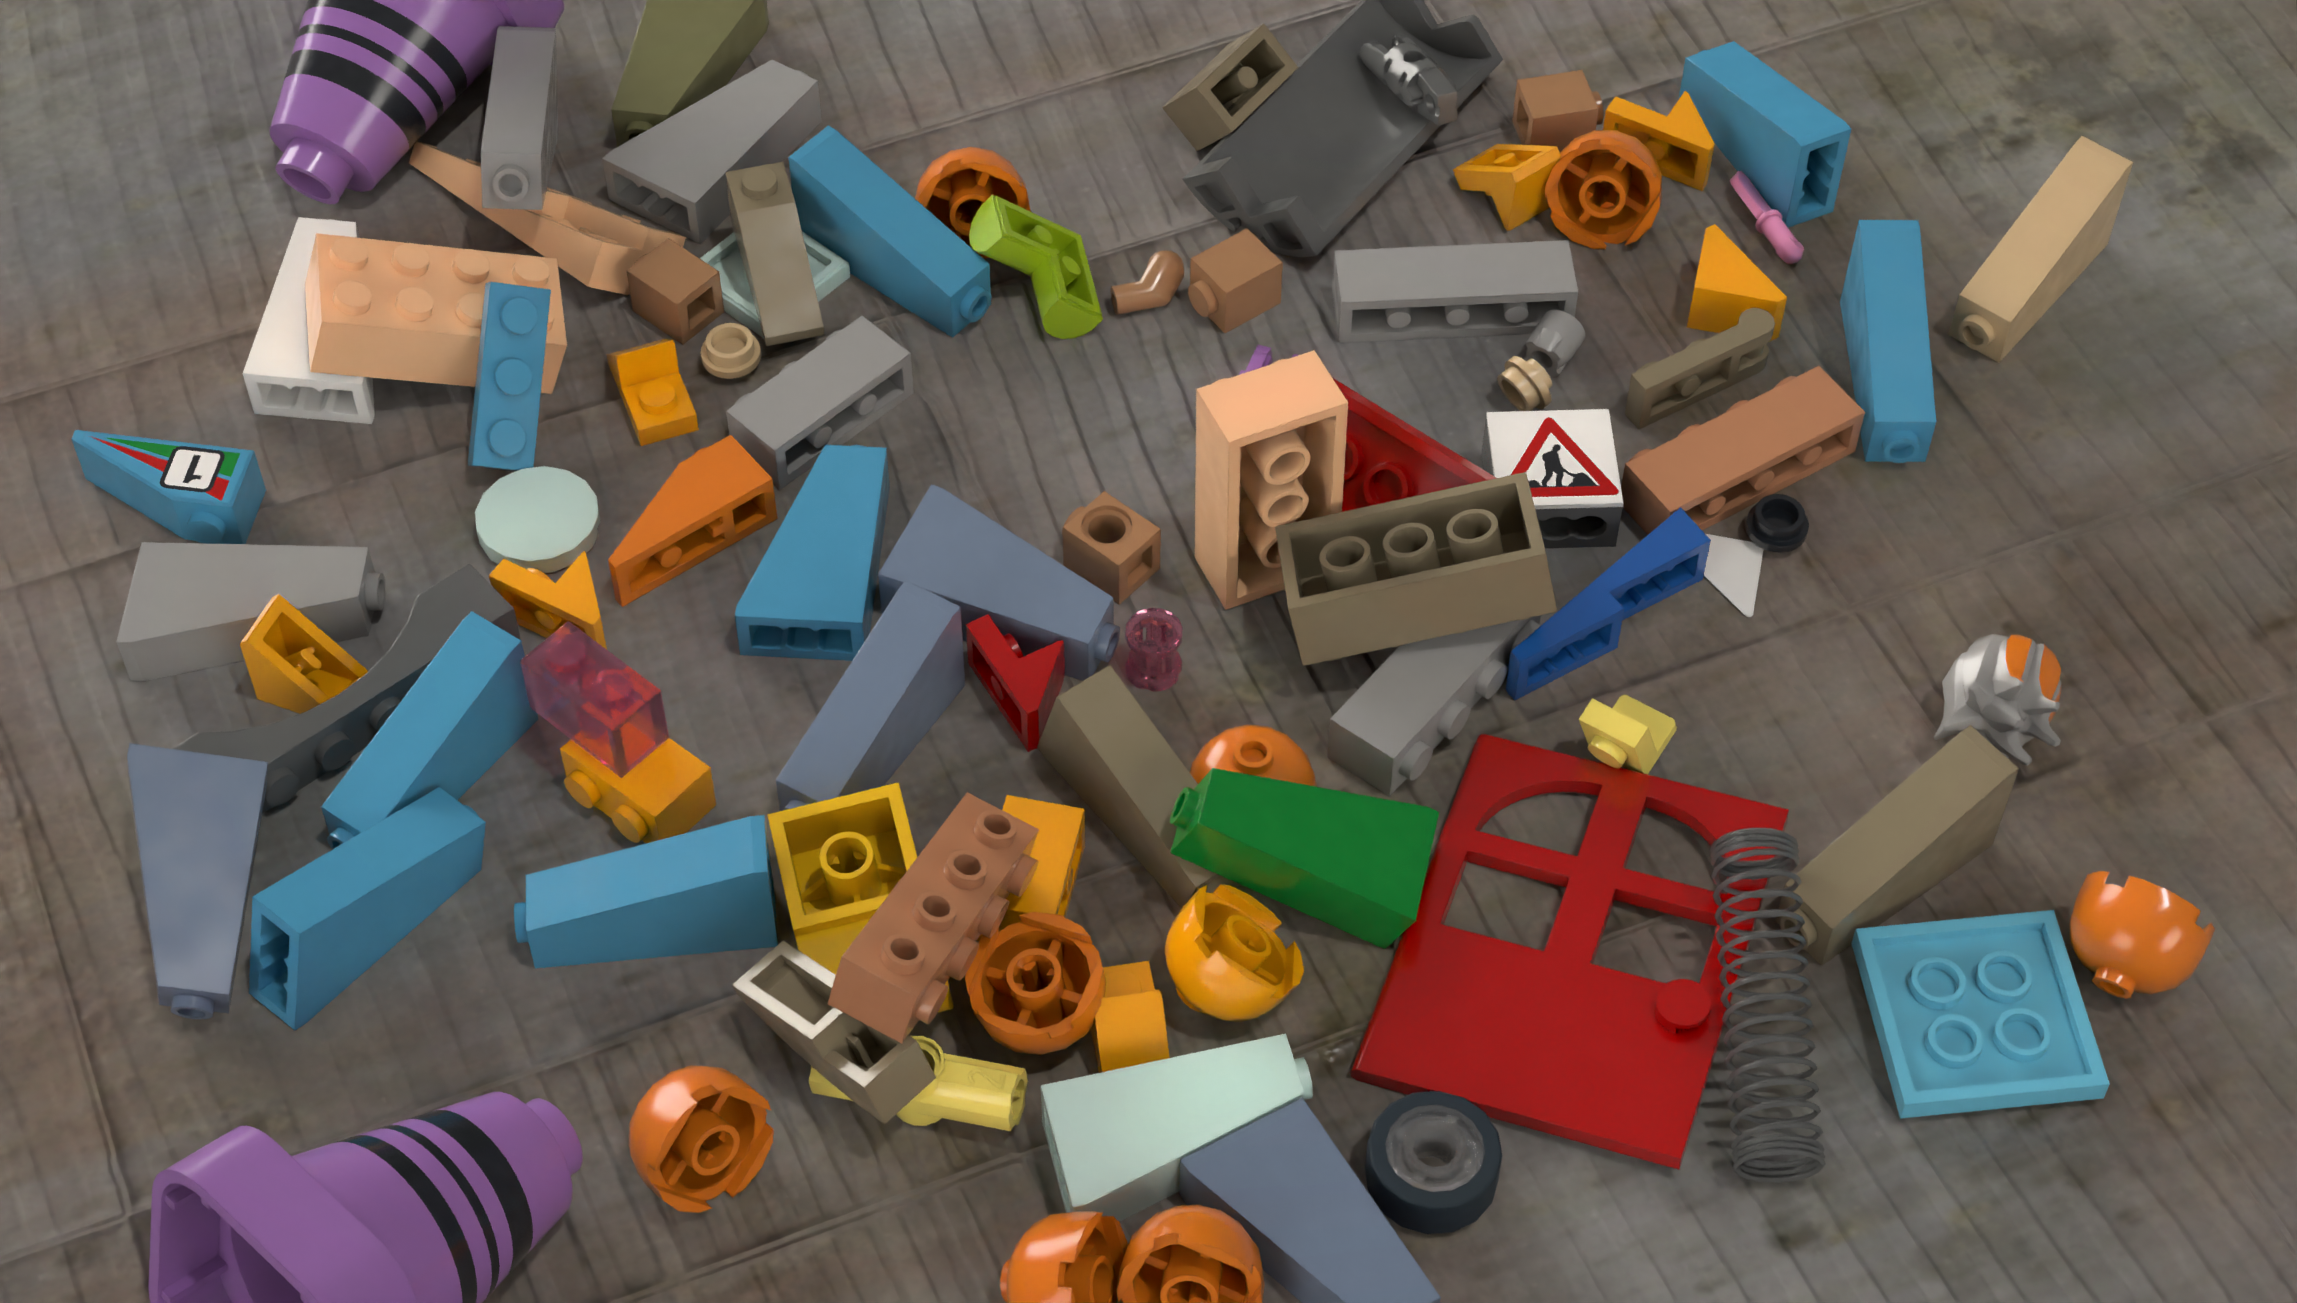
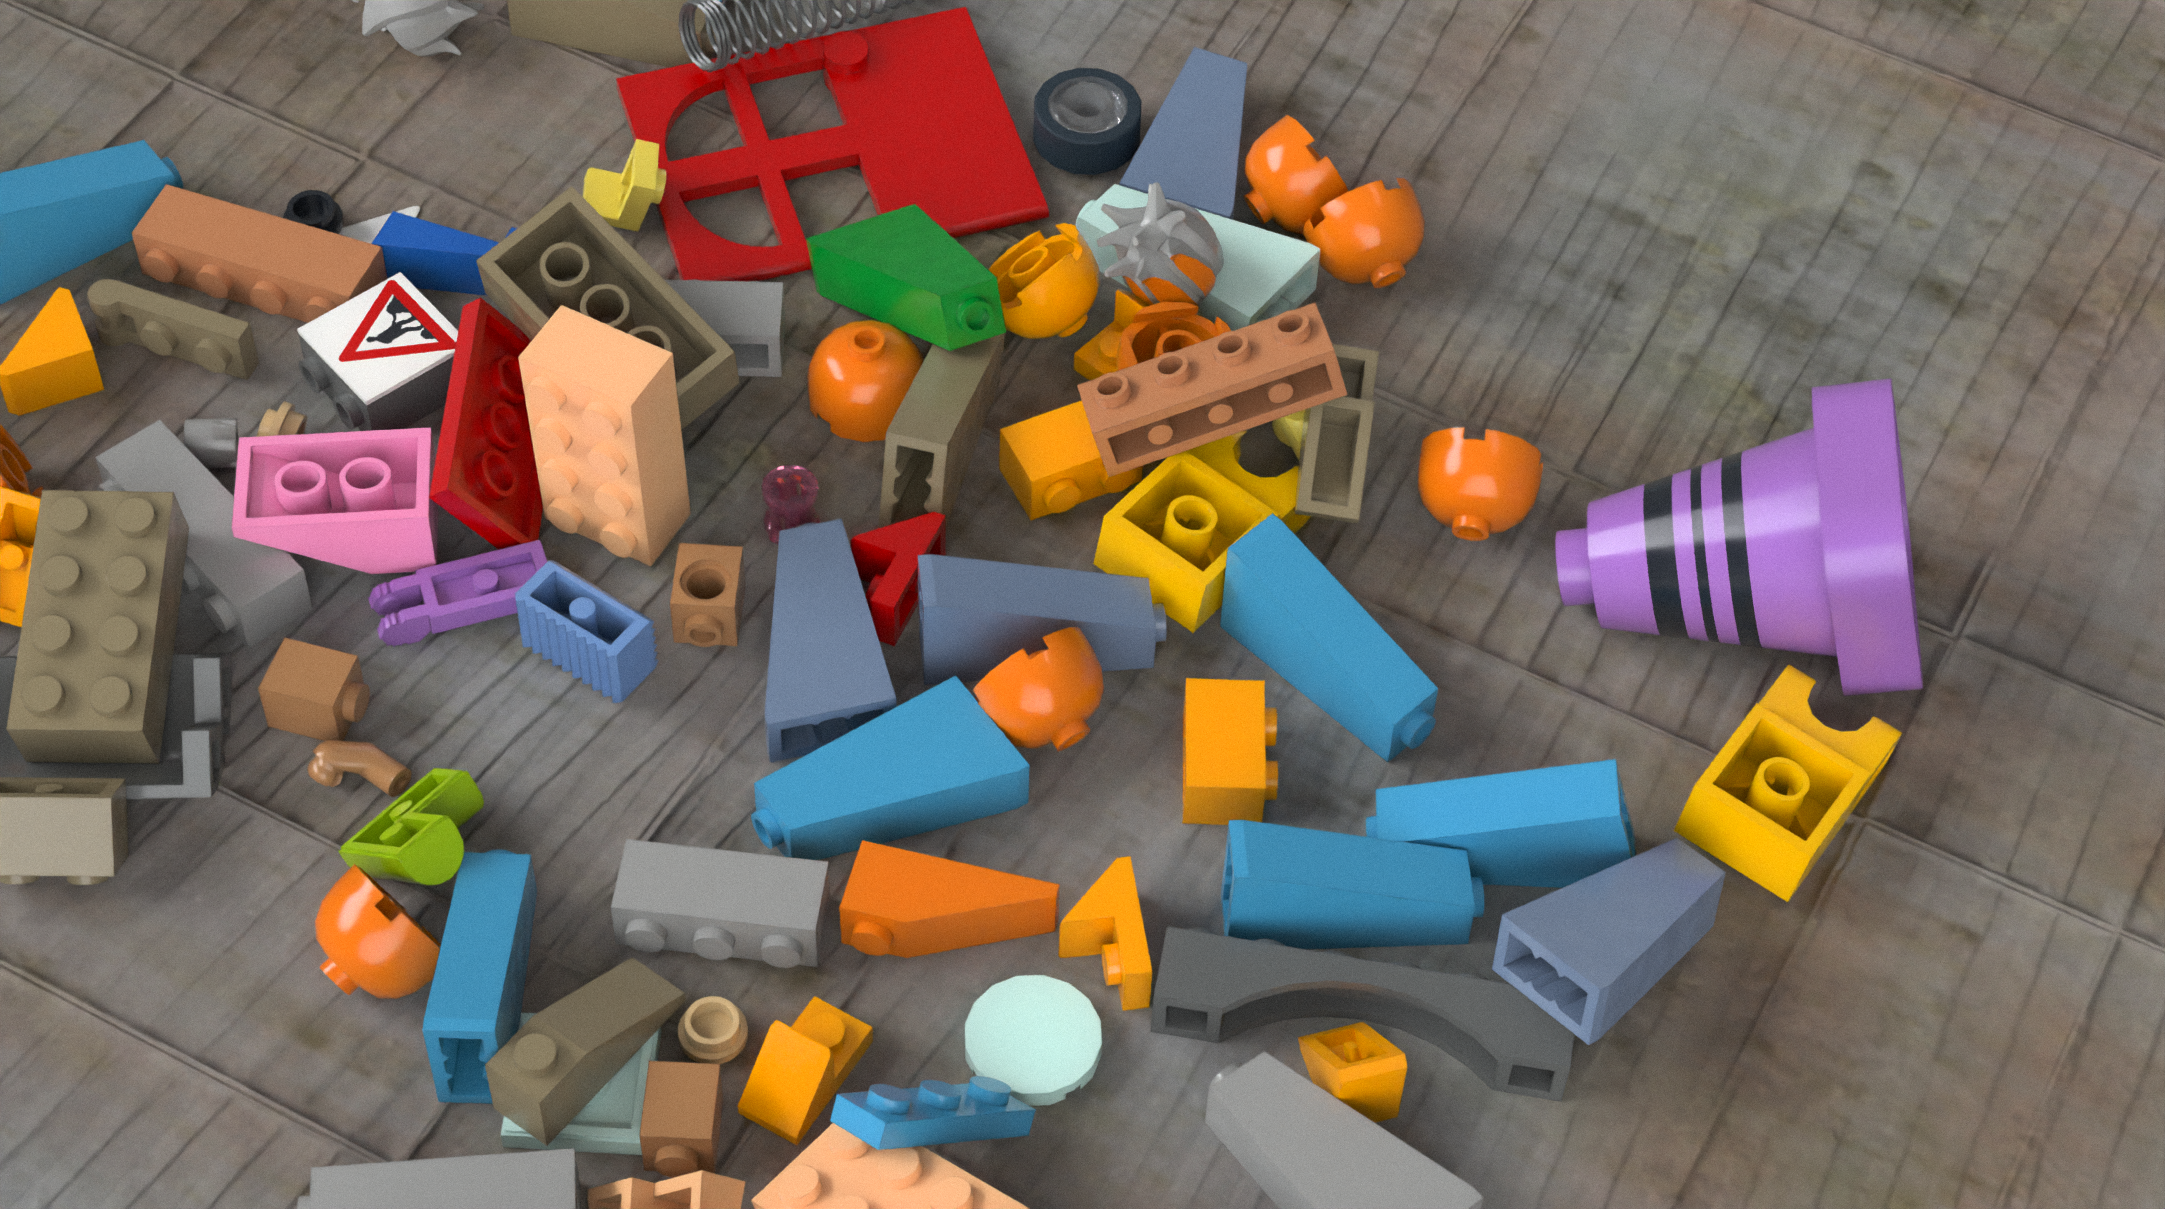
camera: 130 degrees left, 0 degrees up
clear pink brick [520,621,669,778] -> none
none -> dark tan brick [6,490,189,764]
none -> bright pink slope [232,427,438,574]
none -> medium blue brick [515,560,659,703]
none -> orange cylinder [973,627,1104,751]
none -> light grey hair [1097,182,1224,306]
none -> yellow brick [1673,664,1902,902]

